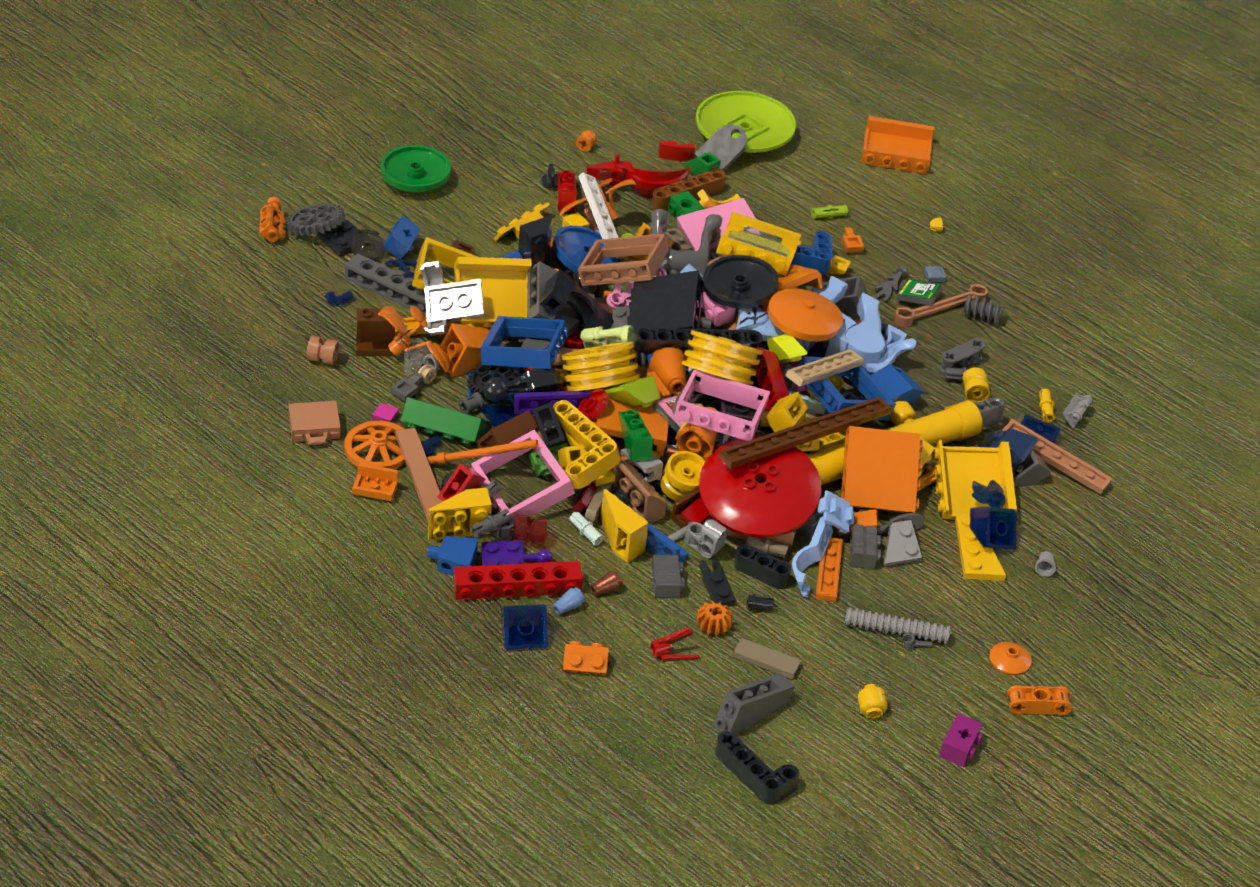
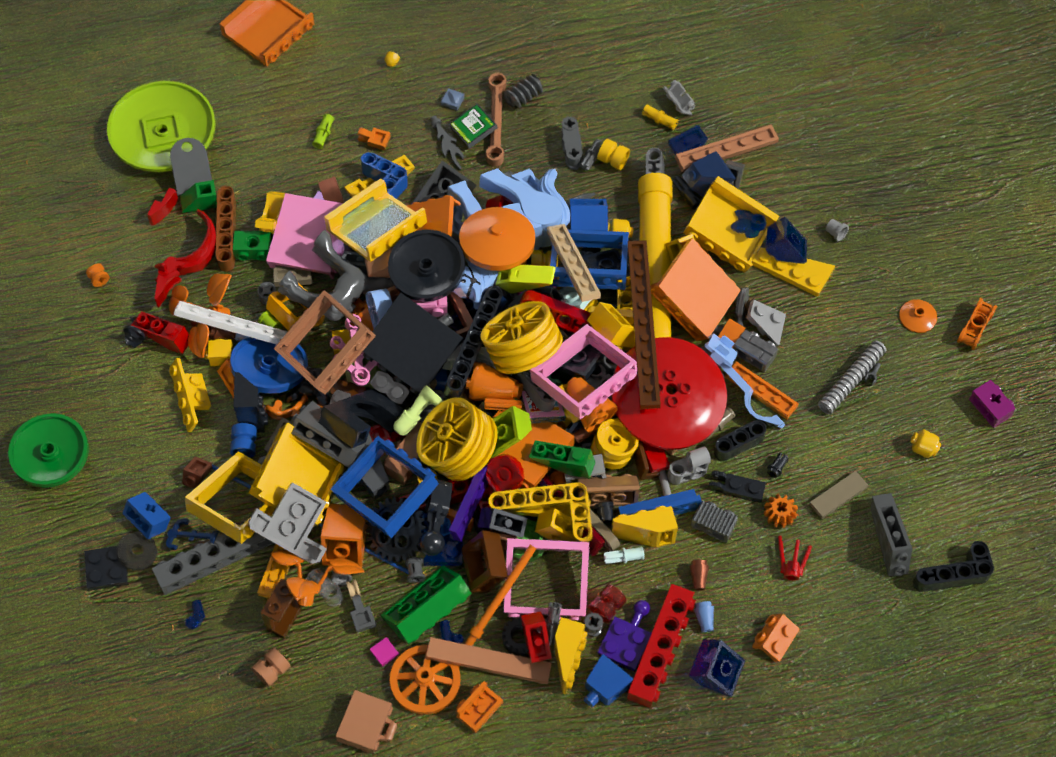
camera: 55 degrees left, 20 degrees up
orange brick [259,197,286,244] -> none
dark grey gear [286,203,345,236] -> none
dark grey pin [470,509,512,538] -> none

